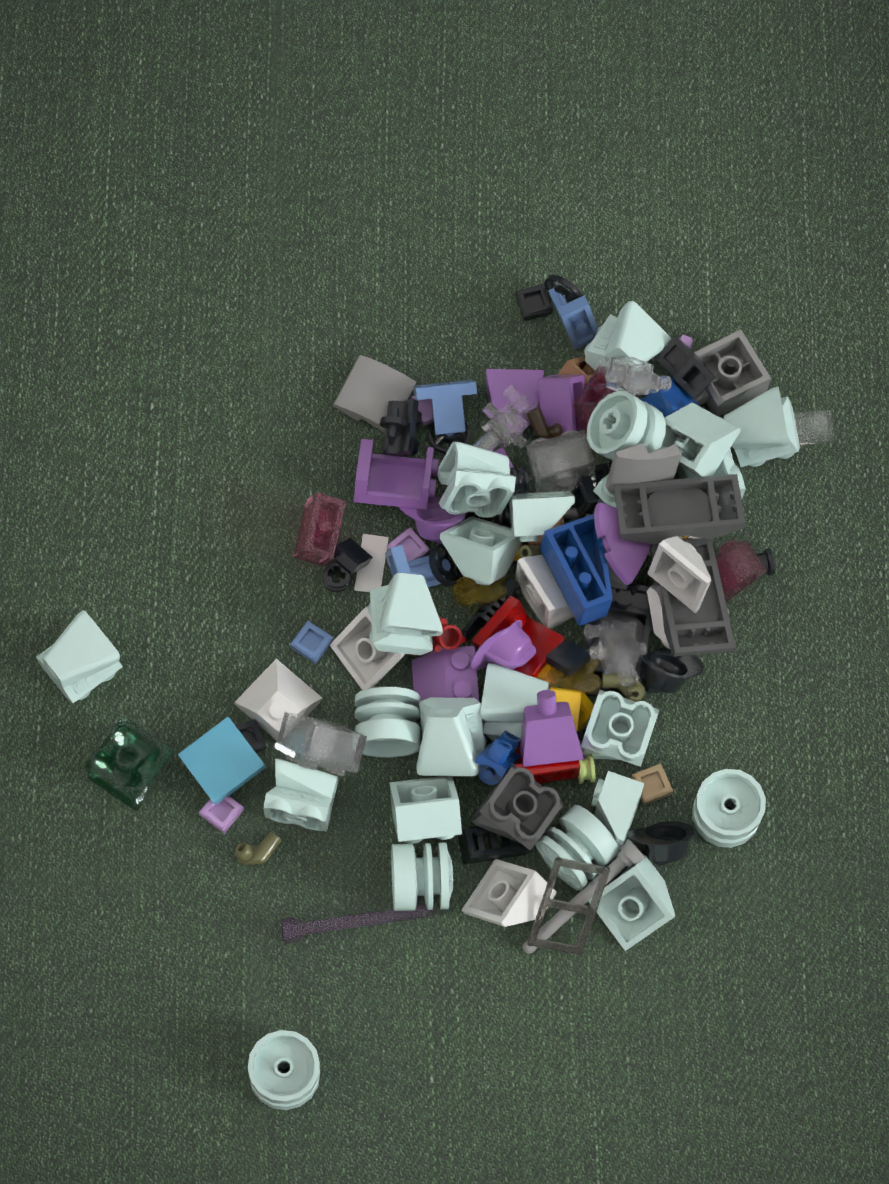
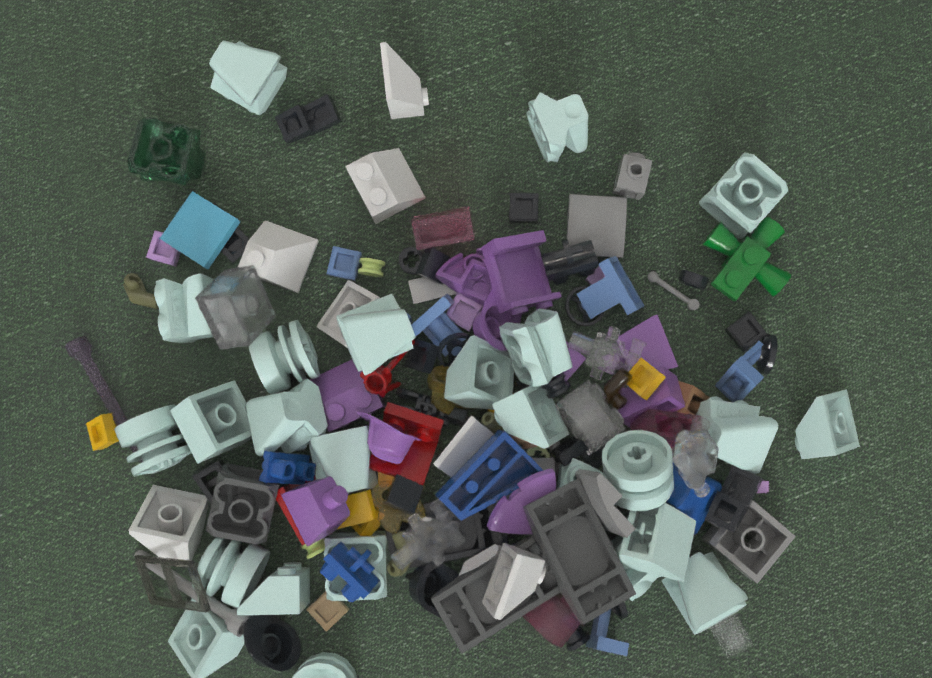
camera: 75 degrees right, 15 degrees up
none -> yellow plate [86,413,119,451]
none -> black slope [275,94,342,143]
none -> blue hips [320,541,380,602]
none -> white slope [345,148,425,224]
none -> yellowish green bush [358,258,385,277]
none -> white slope [380,42,429,119]
none -> black plate [404,339,438,374]
none -> medium lavender brick [436,248,492,306]
none -> black tile [509,192,539,224]
none -> light aqua piece [527,92,588,162]
none -> medium blue piece [586,602,629,656]
none -> light grey brick [612,153,653,200]
none -> yellow plate [626,357,666,401]
none -> light grey hinge [648,271,699,310]
none -> black tile [678,270,709,290]
none -> light aqua piece [699,152,788,239]
none -> green brick [702,217,792,302]
none -> light aqua slope [795,389,860,459]

